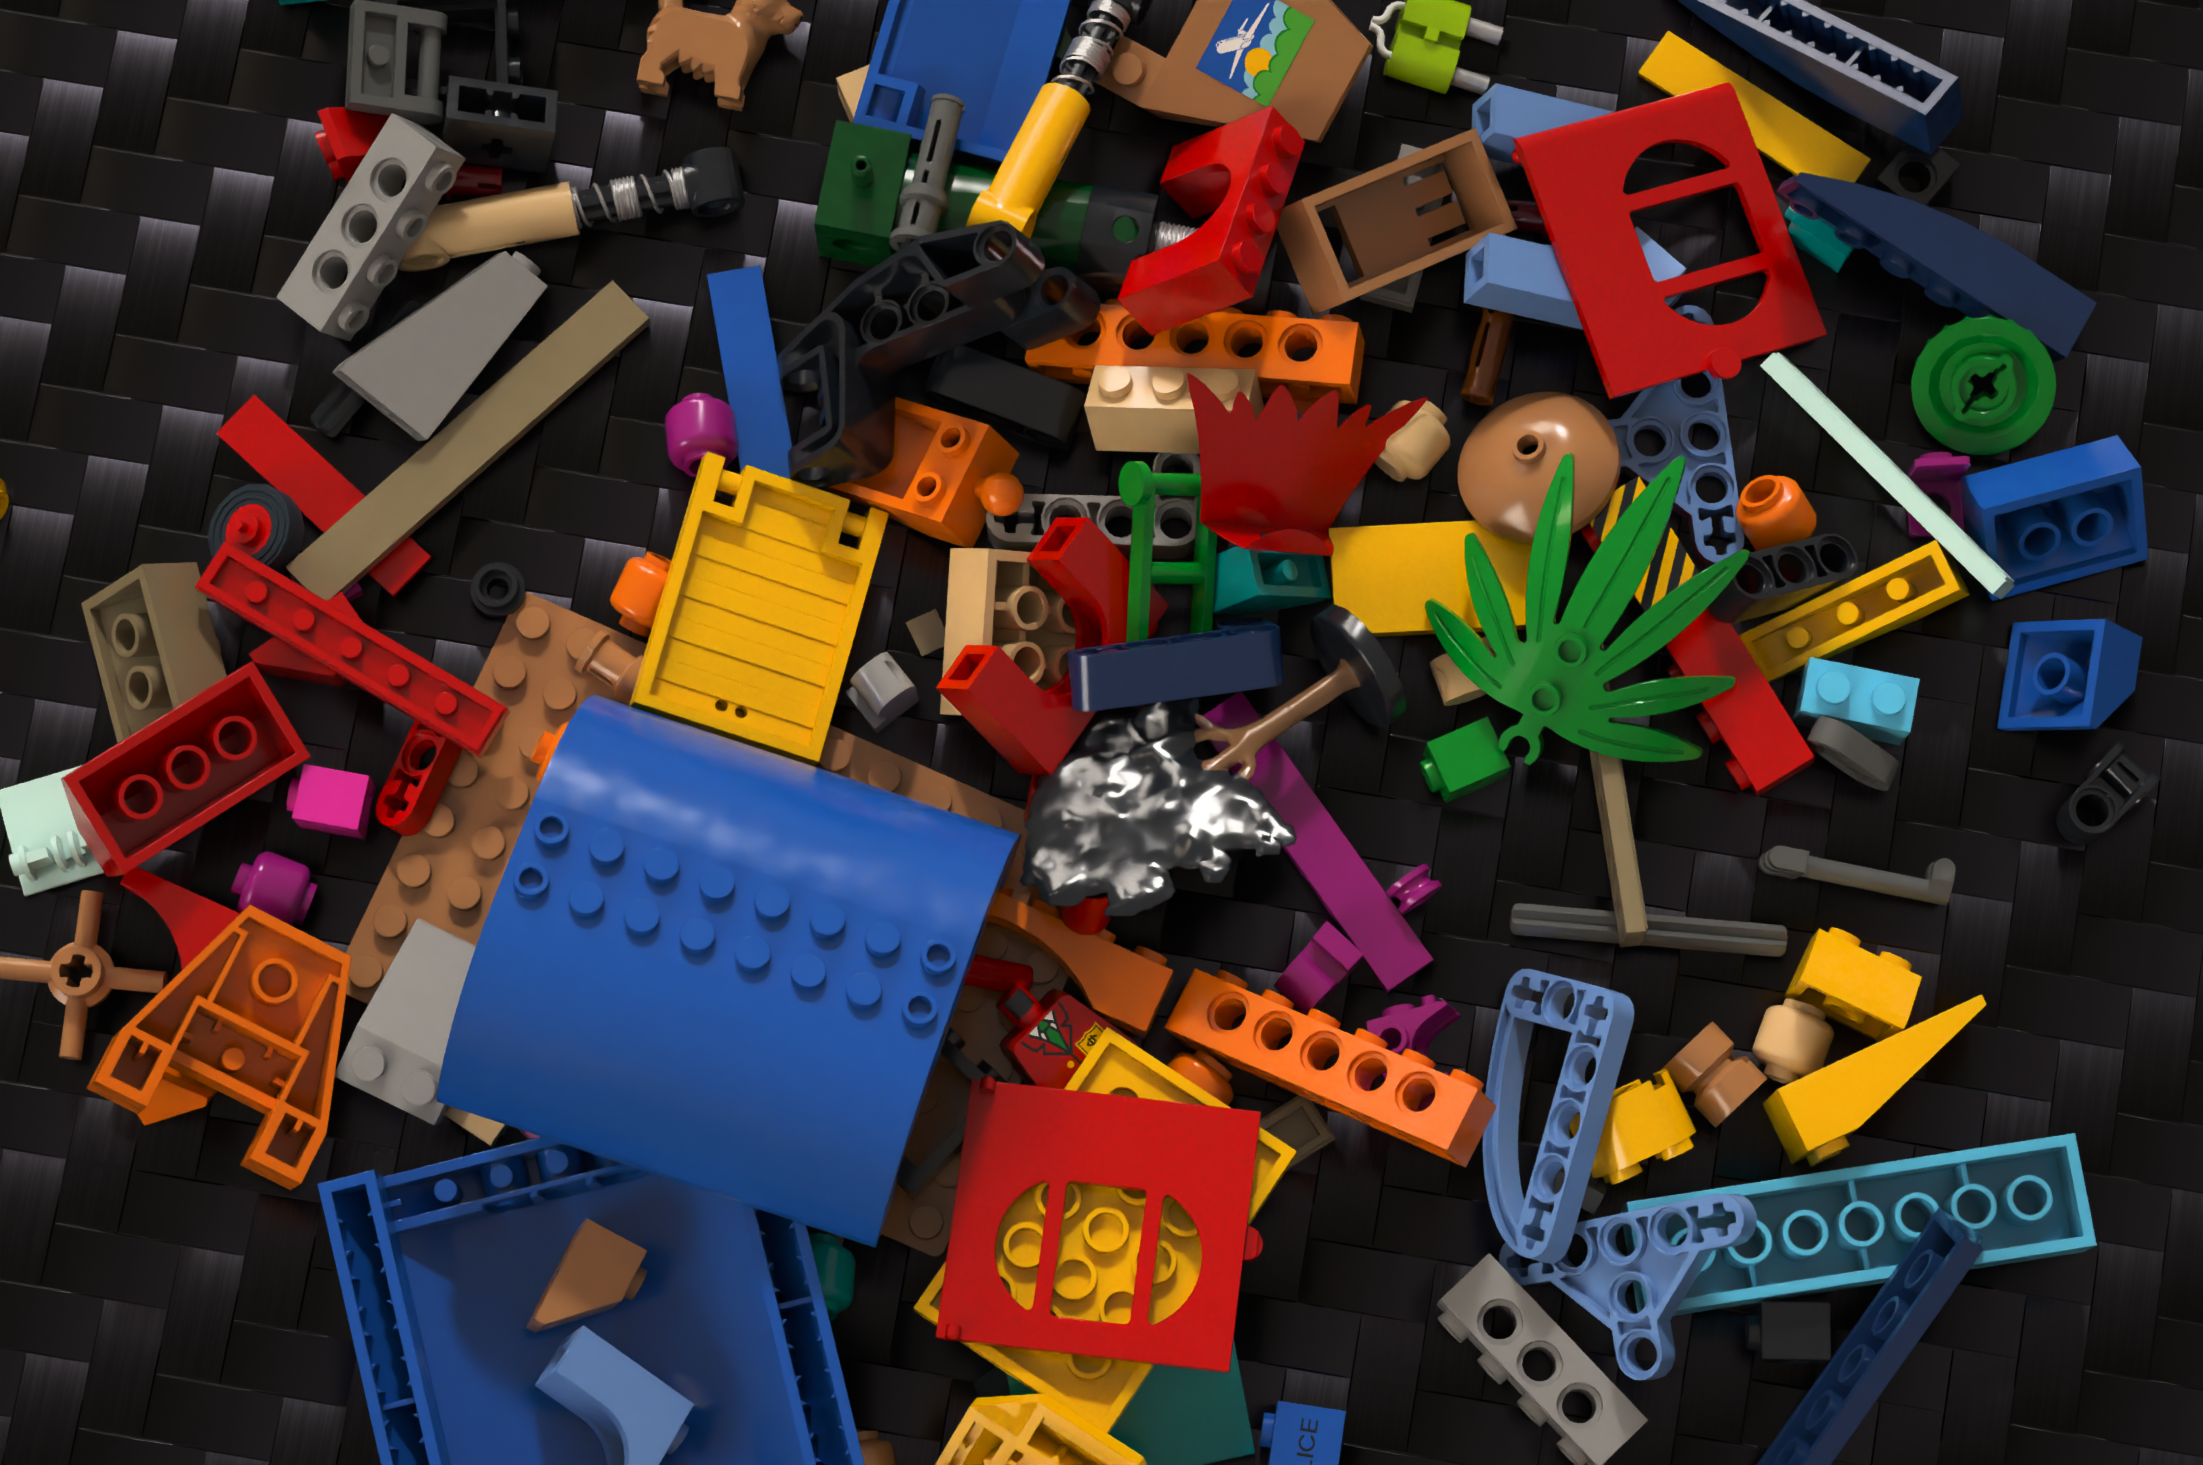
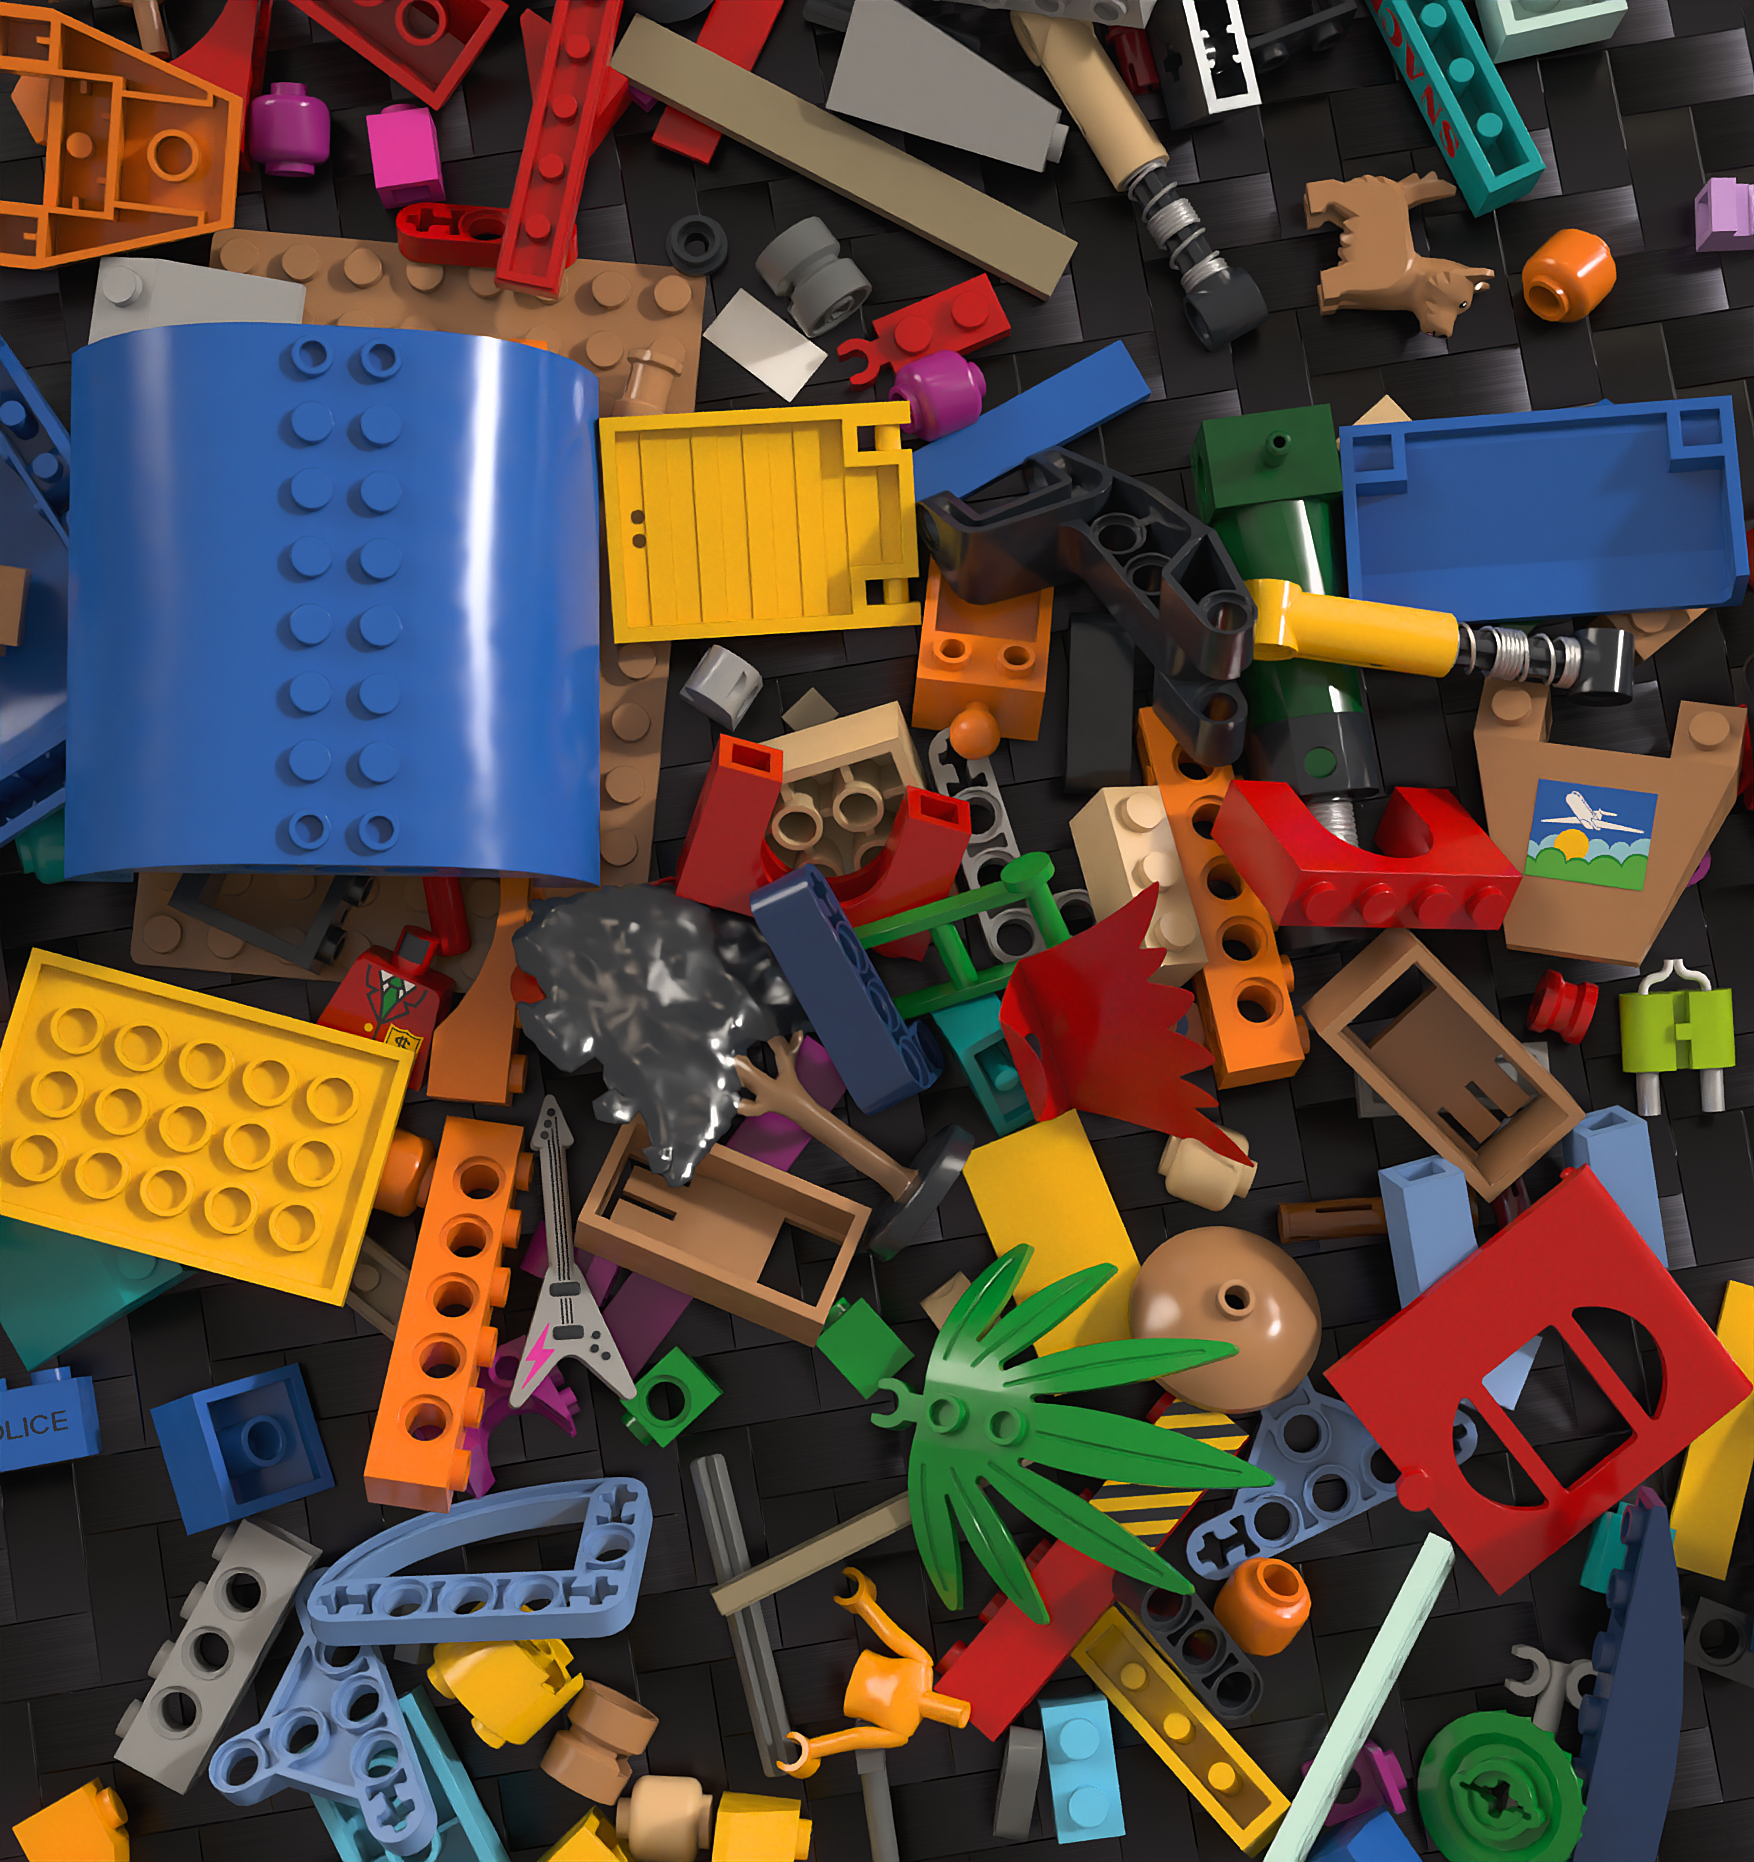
camera: 70 degrees right, 5 degrees up
orange head [610,551,671,637] -> none
dark grey pin [889,93,966,252] -> none
red door [936,1076,1263,1373] -> none
magenta bush [1386,863,1442,915] -> none
none -> blue slope [150,1363,335,1535]
none -> light grey piece [508,1094,637,1410]
none -> medium nougat piece [573,1112,872,1348]
none -> green brick [619,1345,723,1448]
none -> white sticker [703,288,828,402]
none -> dark grey wheel [755,216,872,338]
none -> light orange piece [776,1567,971,1779]
none -> red plate [837,273,1011,392]
none -> light grey bar [1501,1644,1598,1812]
none -> red wheel [1526,969,1598,1045]

